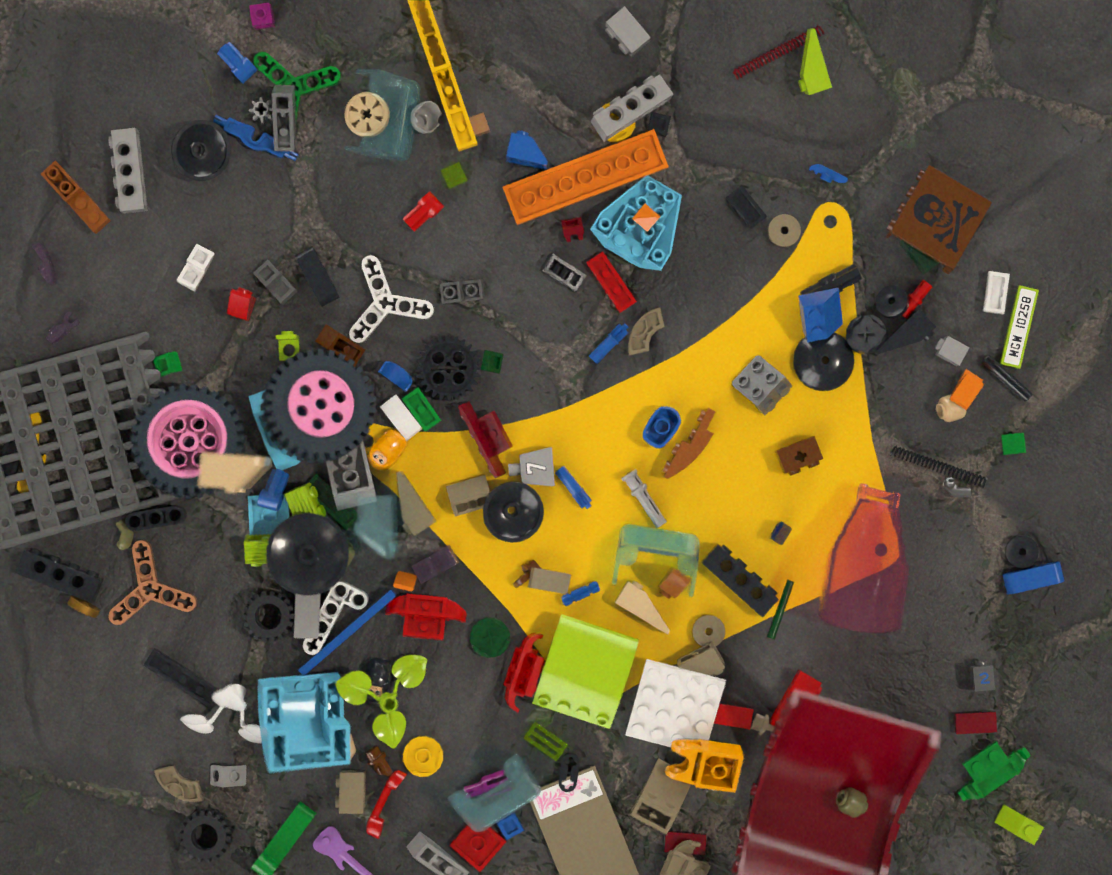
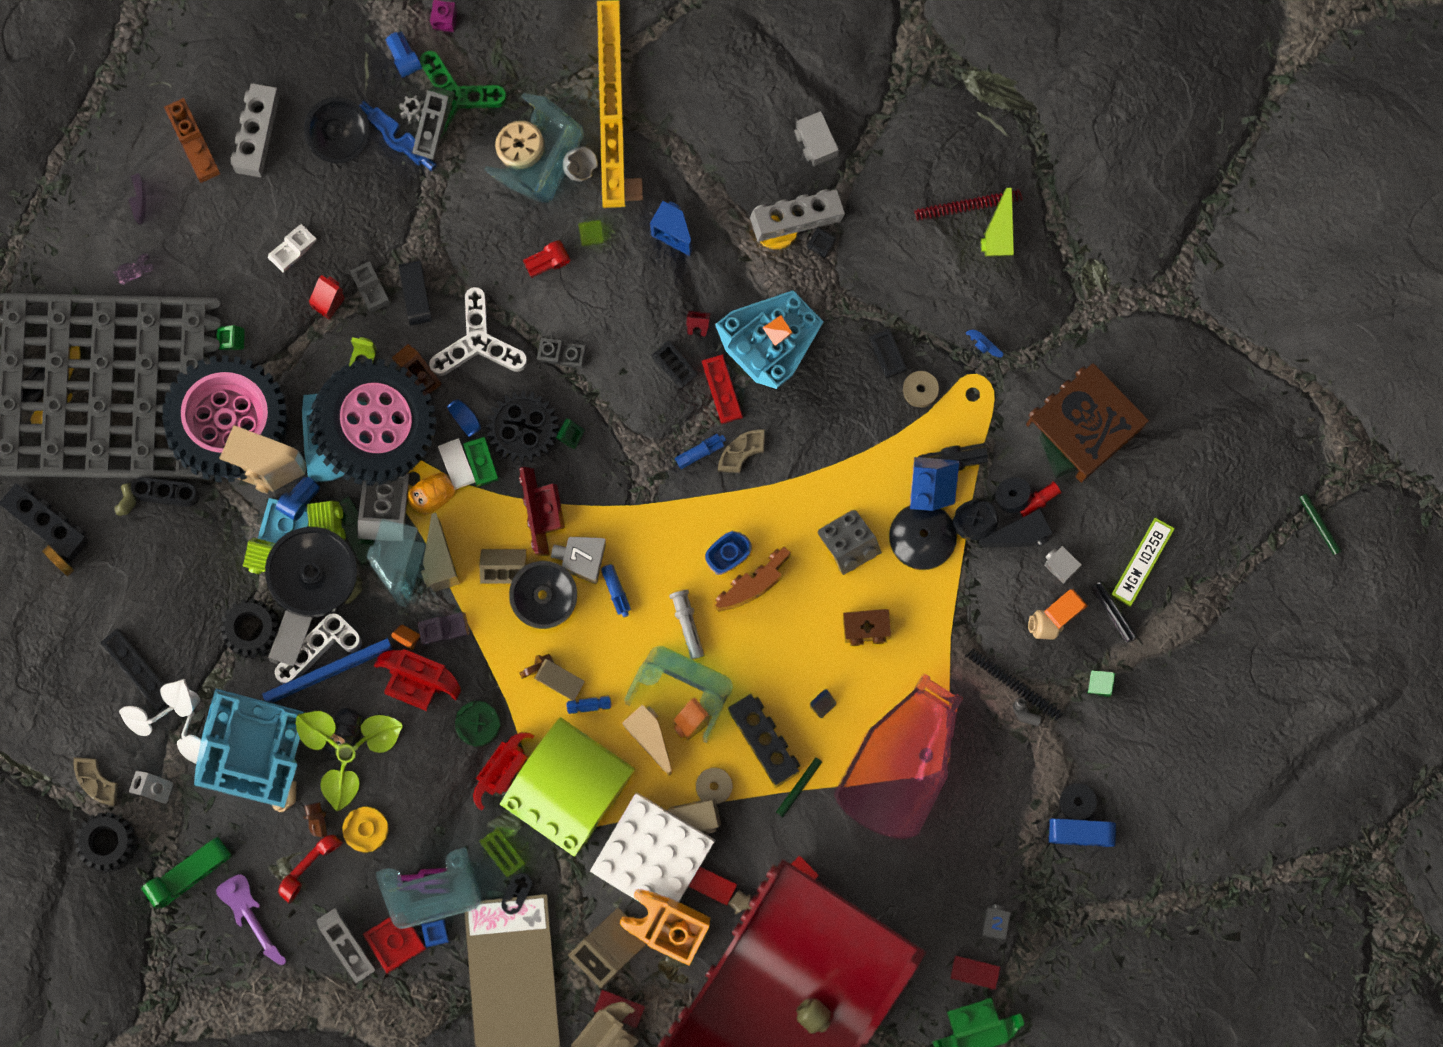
camera: 20 degrees right, 10 degrees down
nougat piece [109,540,198,625] -> none
dark tan piece [335,770,366,814] -> none
orange plate [503,129,669,225] -> none
white plate [983,271,1010,314] -> none

